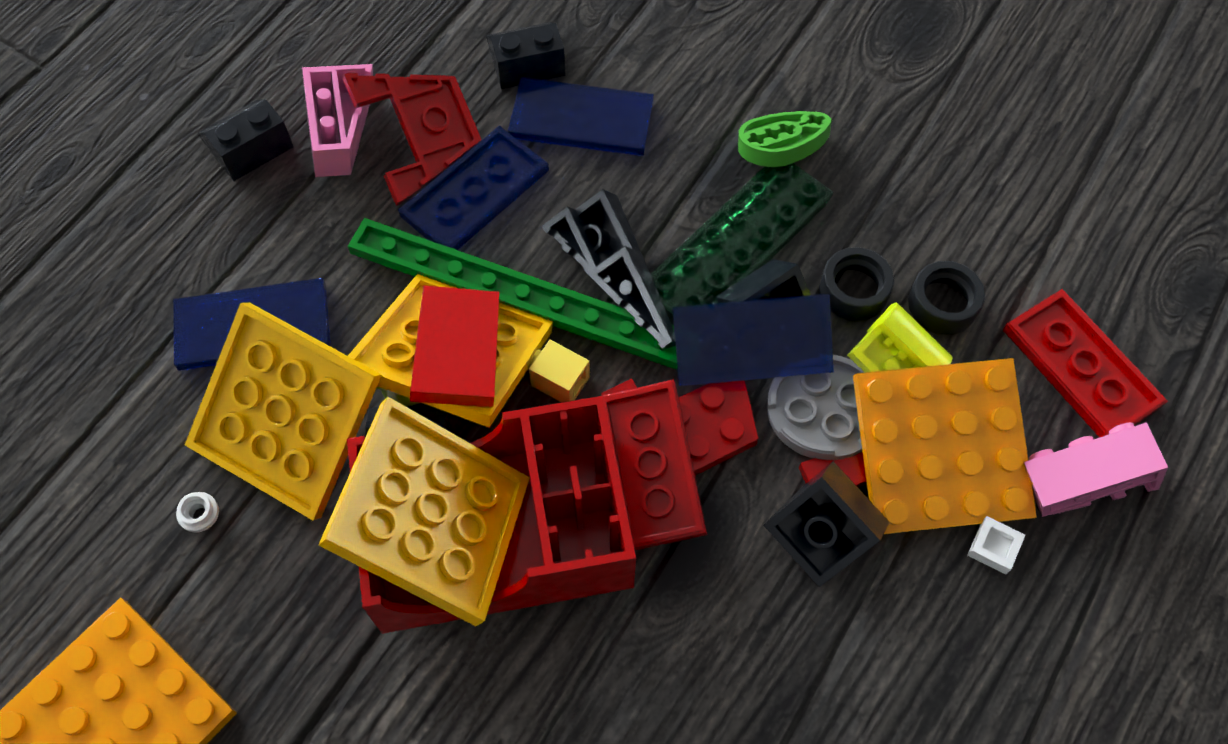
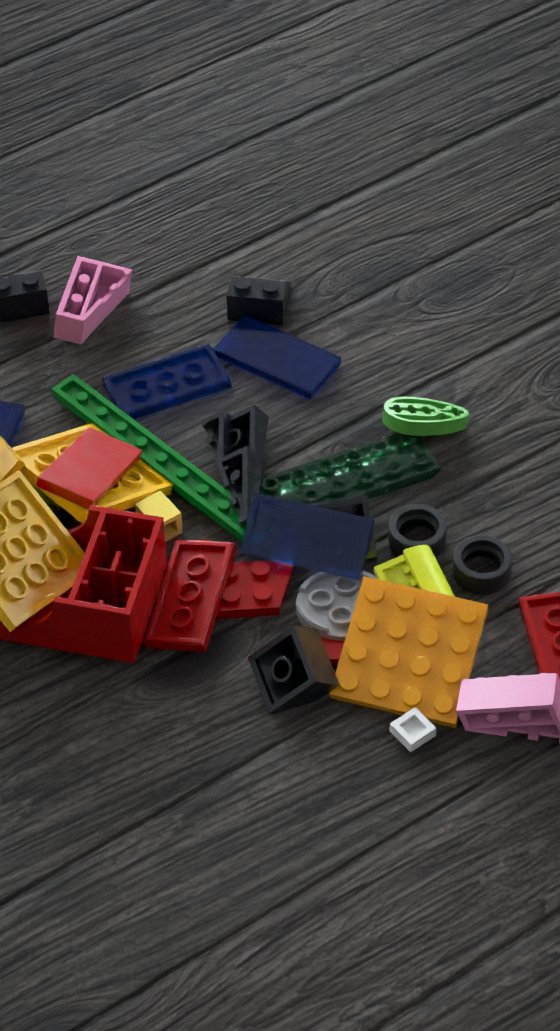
camera: 25 degrees right, 15 degrees down
red wing [343,73,482,206] -> none

